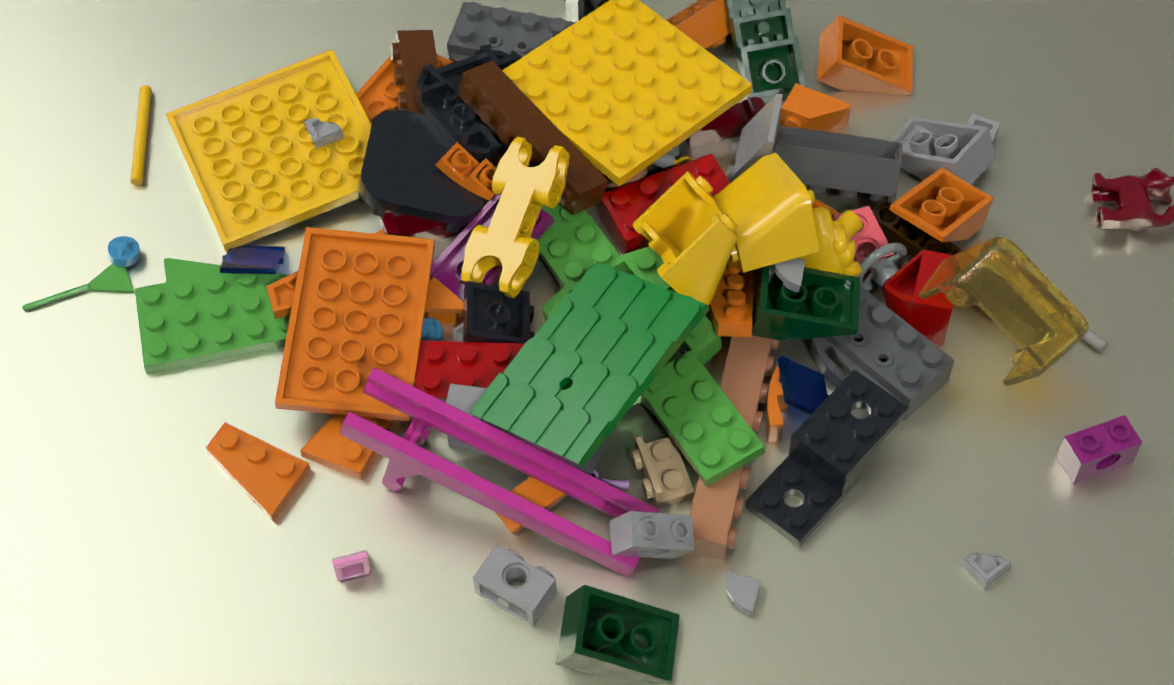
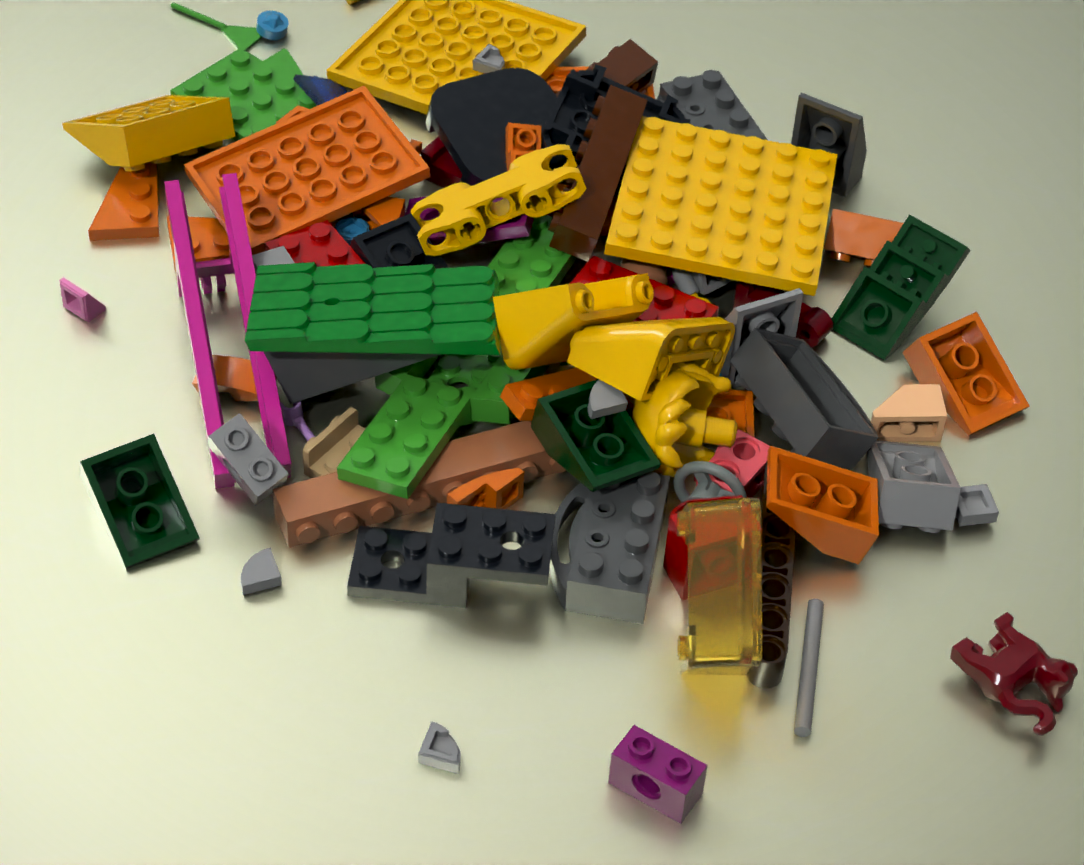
camera: 50 degrees right, 10 degrees down
light grey brick [473,545,557,627] -> none
clear blue piece [777,356,829,415] -> none
orange slope [779,83,851,132] -> none
none -> yellow slope [62,95,236,172]
none -> light nougat slope [871,384,948,442]

